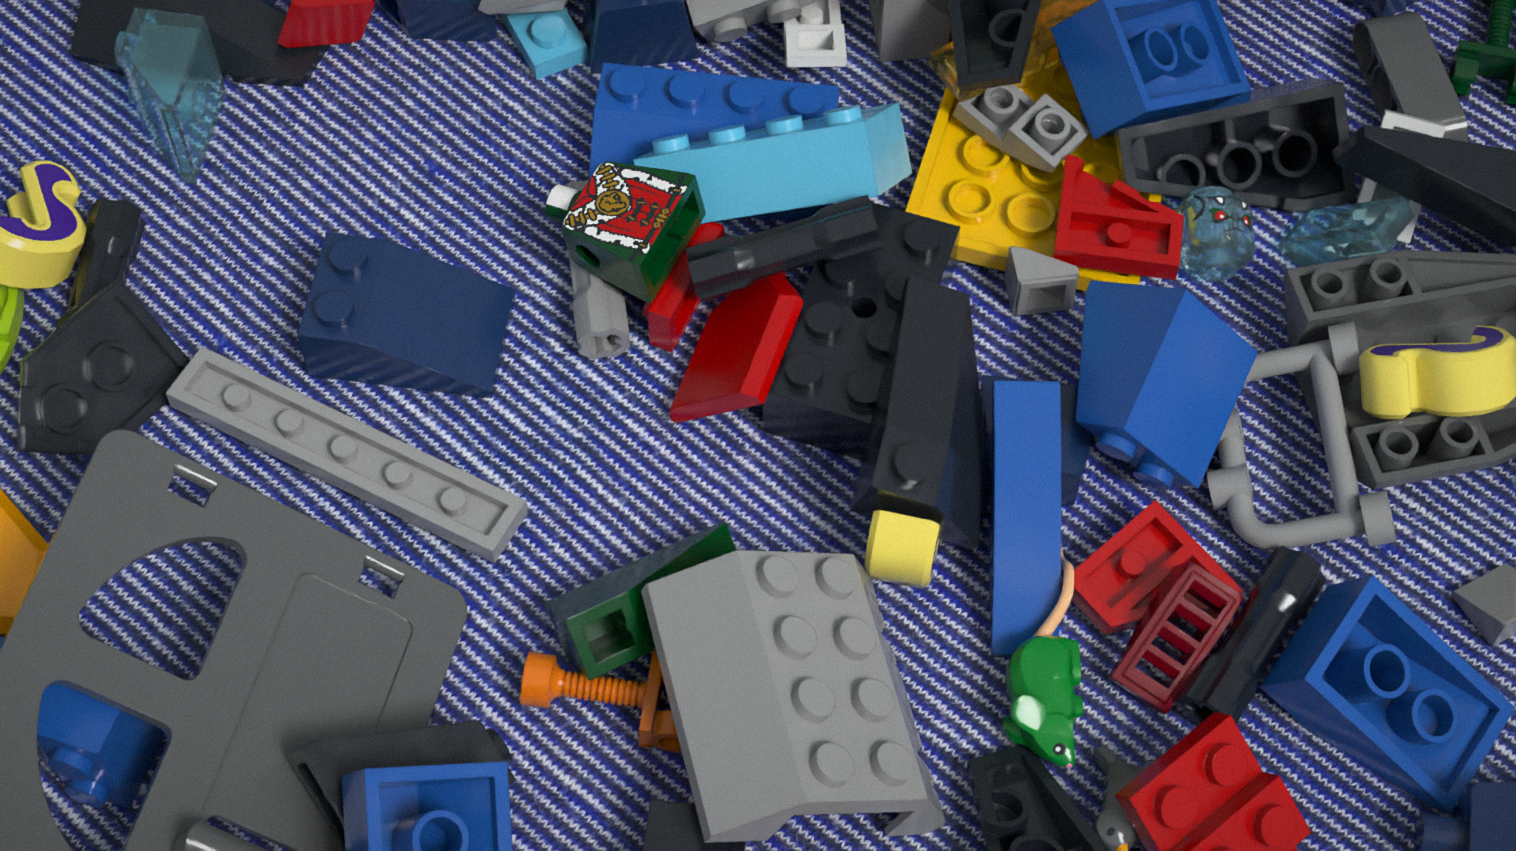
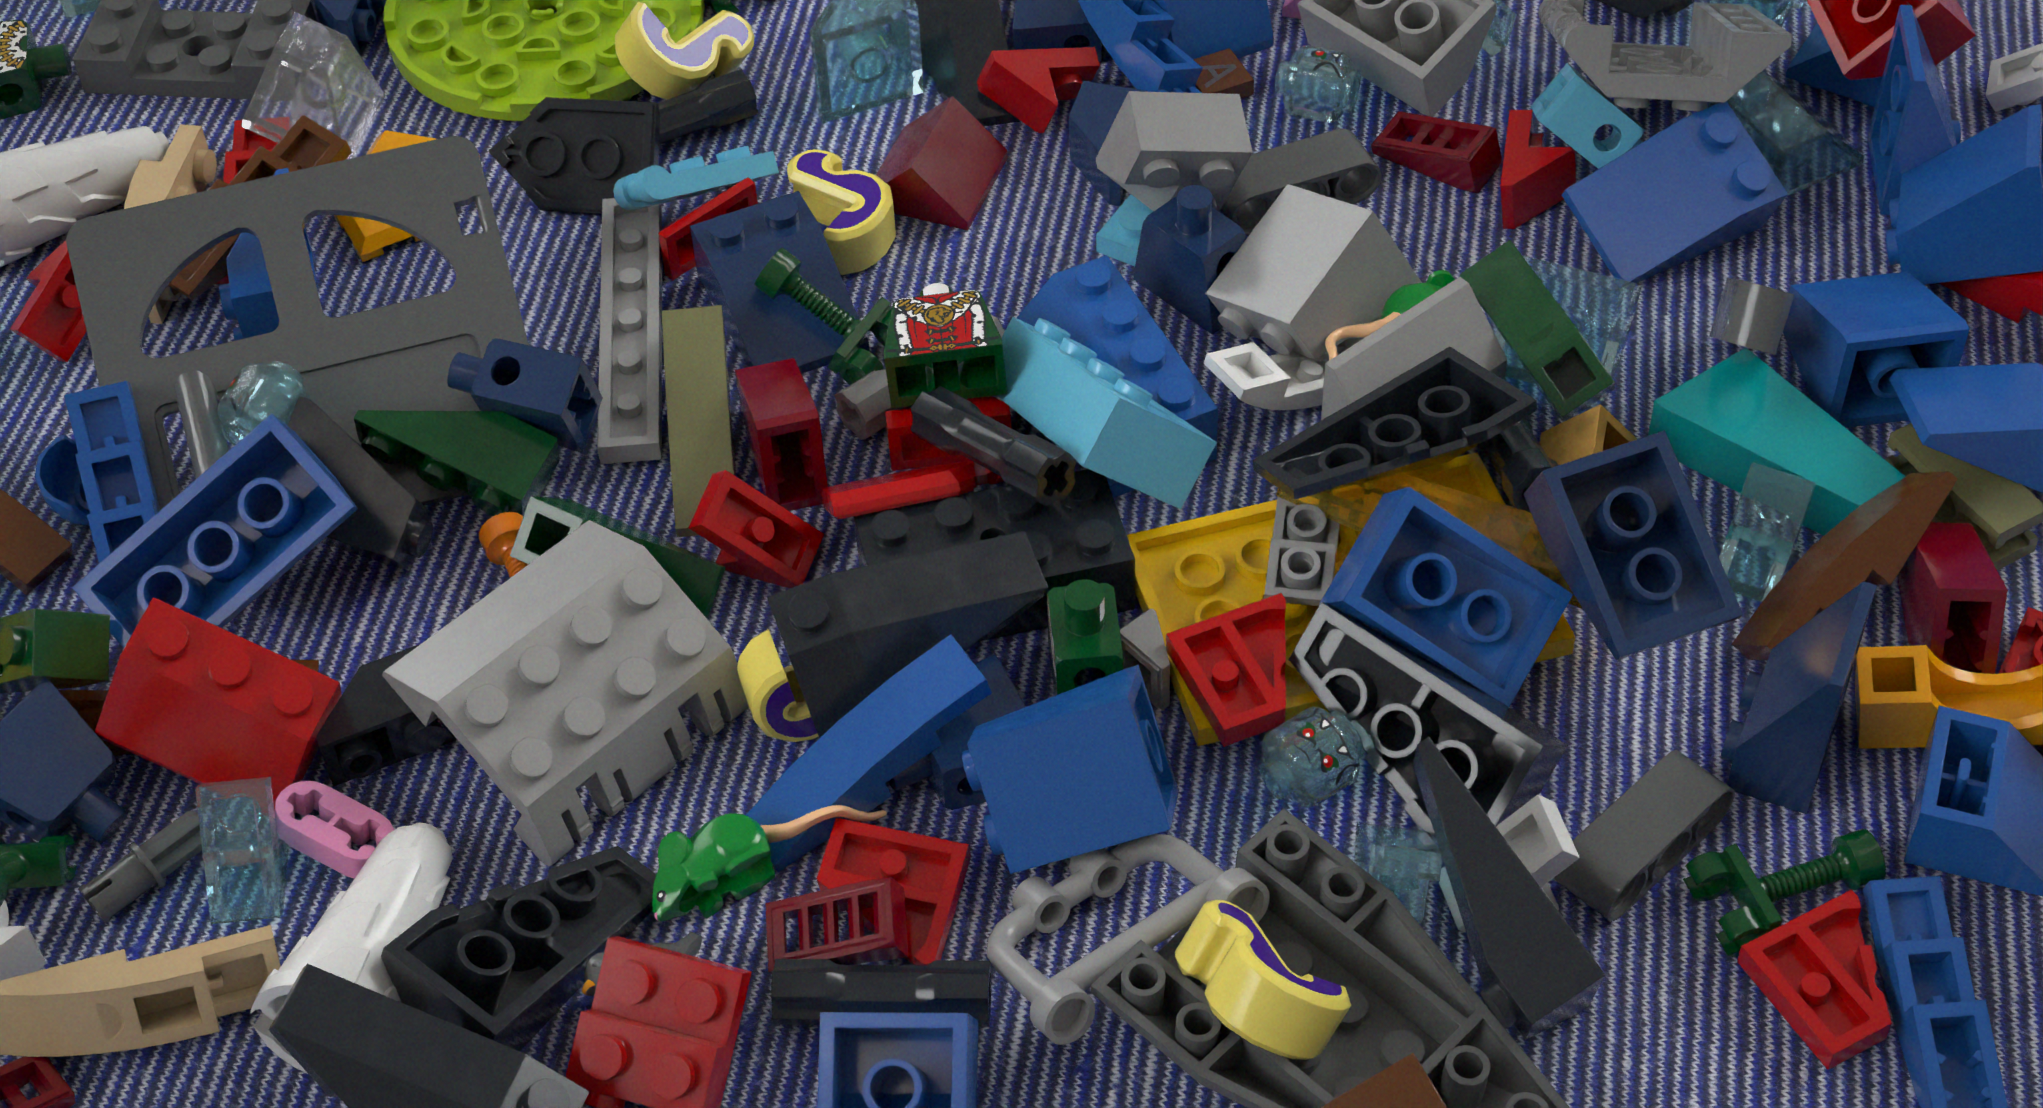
camera: 60 degrees right, 10 degrees down
none -> clear light blue head [217,361,311,446]
none -> dark green slope [354,410,559,516]
none -> dark blue torso [447,338,603,453]
none -> medium azure plate [613,146,779,210]
none -> red slope [658,177,758,281]
none -> olive slope [662,305,736,537]
none -> red slope [688,470,824,589]
none -> dark red slope [735,358,828,511]
none -> dark green bar [754,247,892,385]
none -> light yellow animal [787,149,896,275]
none -> dark red slope [876,96,1008,231]
none -> dark green torso [1047,579,1124,696]

